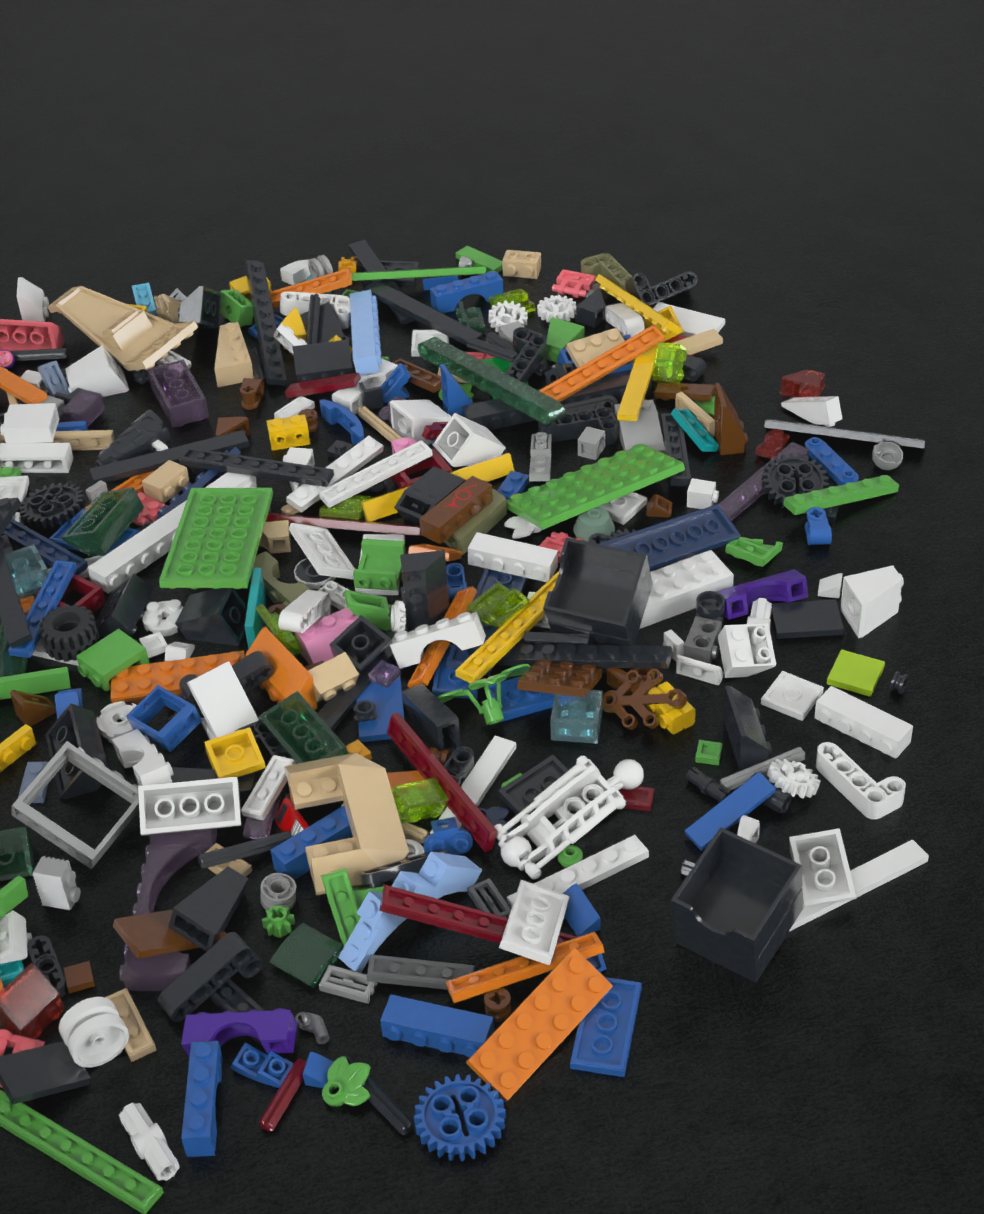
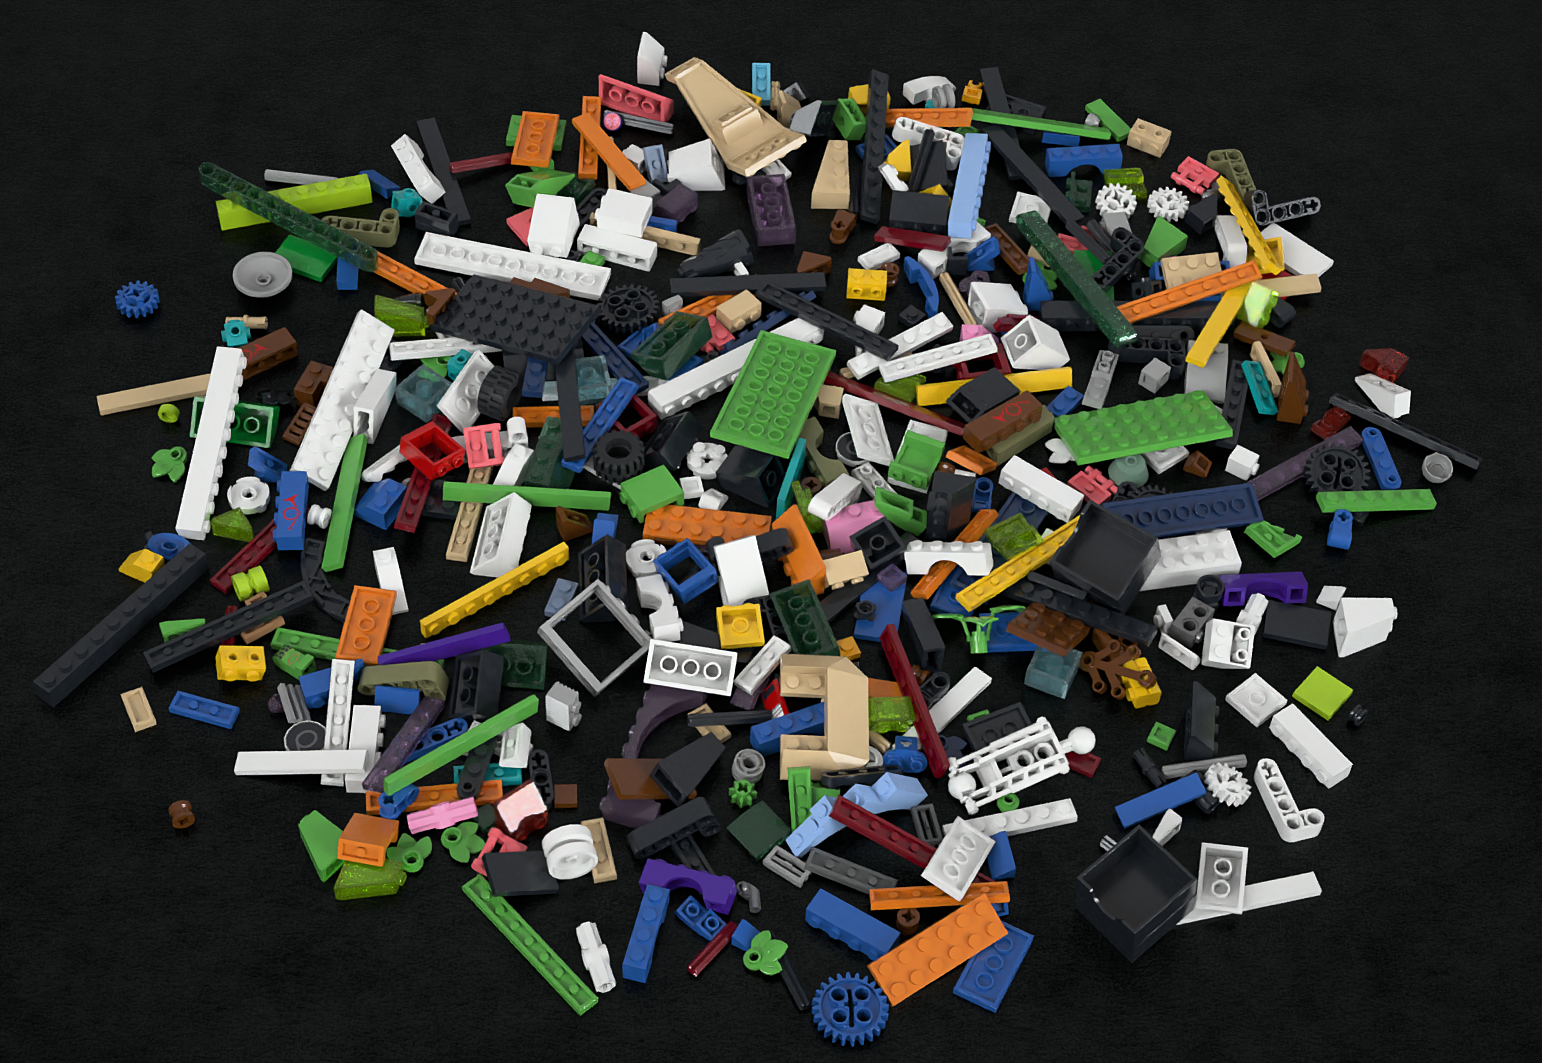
camera: 10 degrees right, 10 degrees up
white gear [391,600,406,634] -> none

